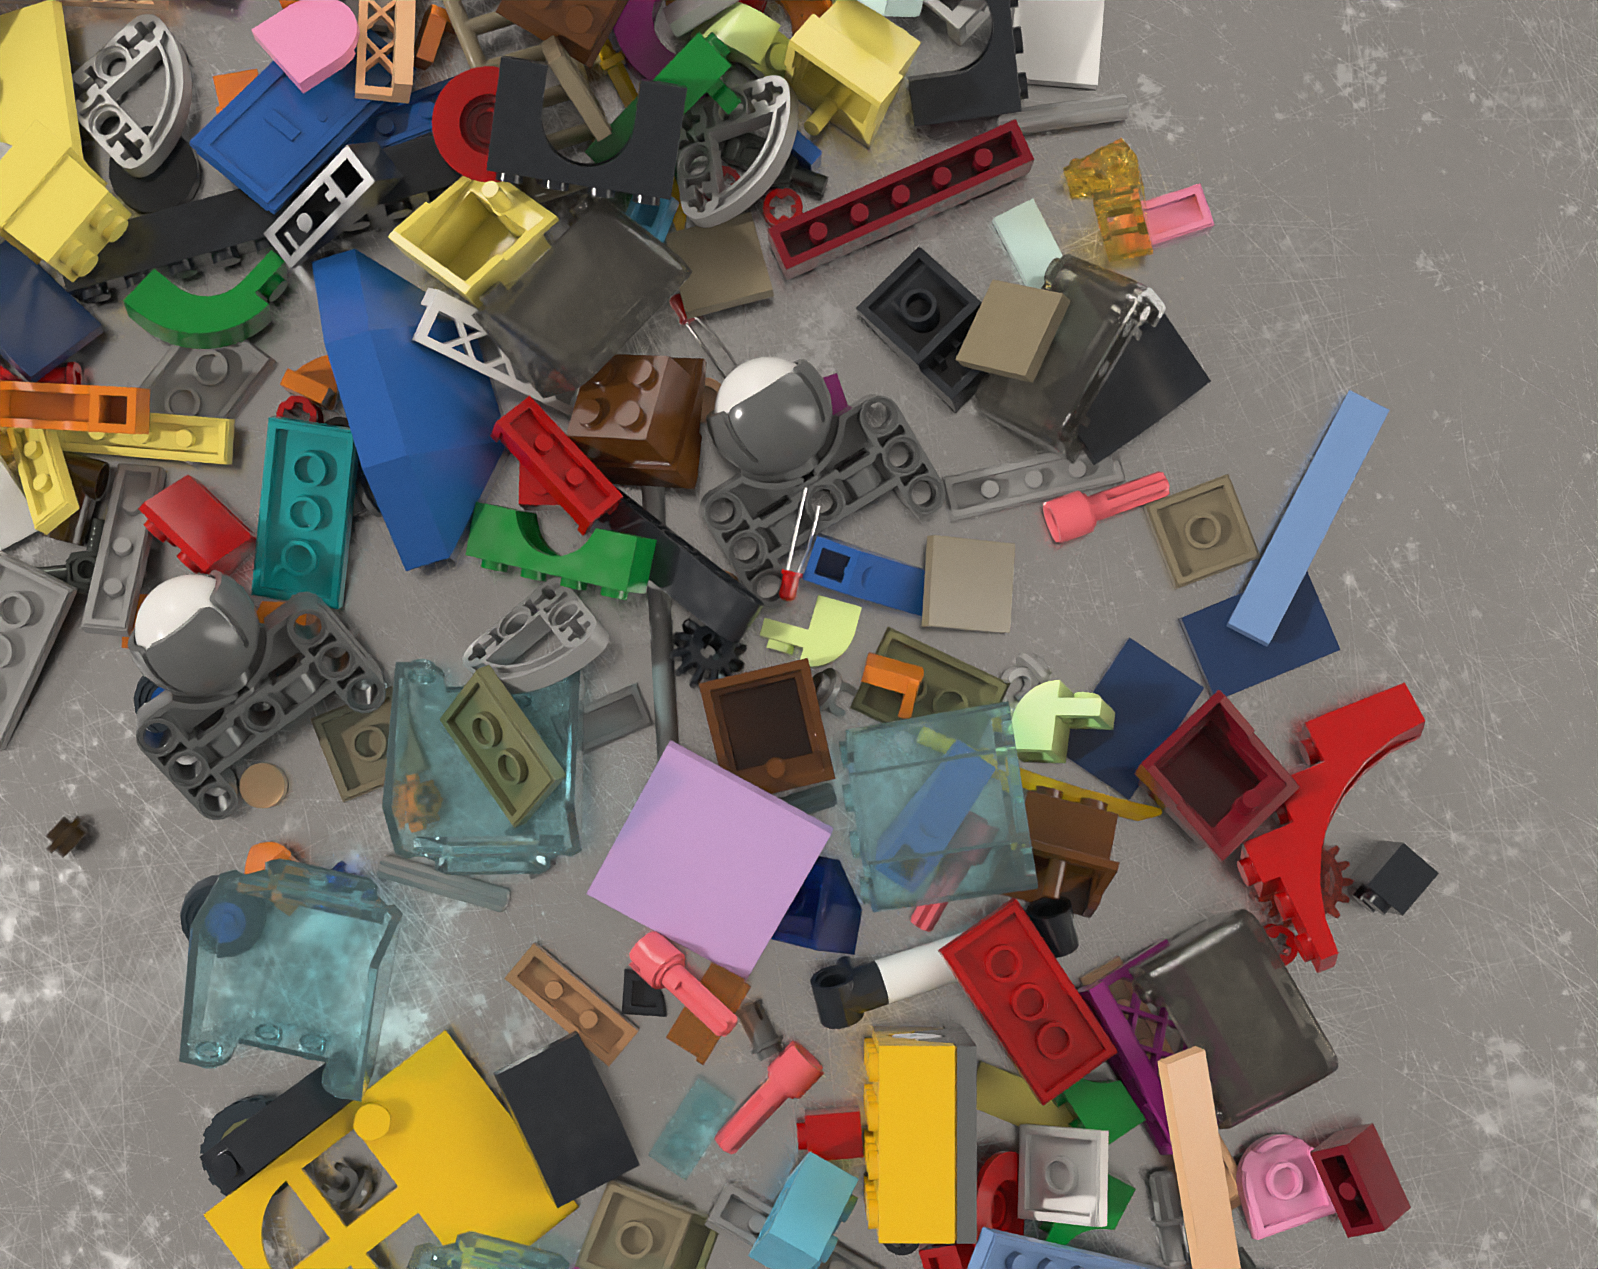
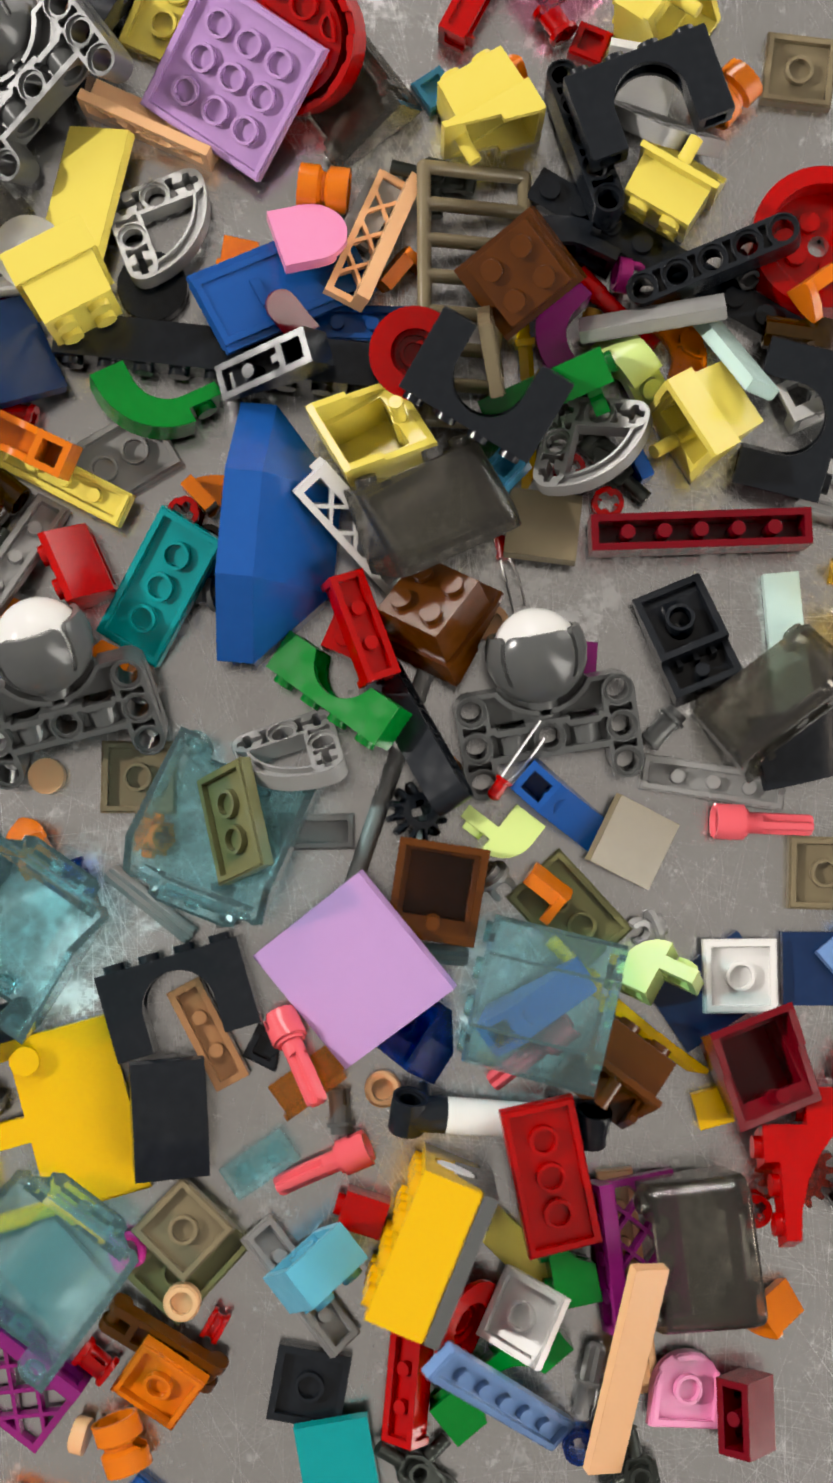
camera: 30 degrees right, 0 degrees up
dark tan tile [955,279,1071,383] -> none
none -> black arch [94,930,264,1064]
none -> piece [265,289,320,334]
none -> light nougat tile [365,1069,401,1108]
none -> dark grey pin [641,704,686,751]
none -> yellow tile [689,1086,735,1131]
none -> white tile [701,938,778,1014]
none -> orange tile [739,1278,804,1340]

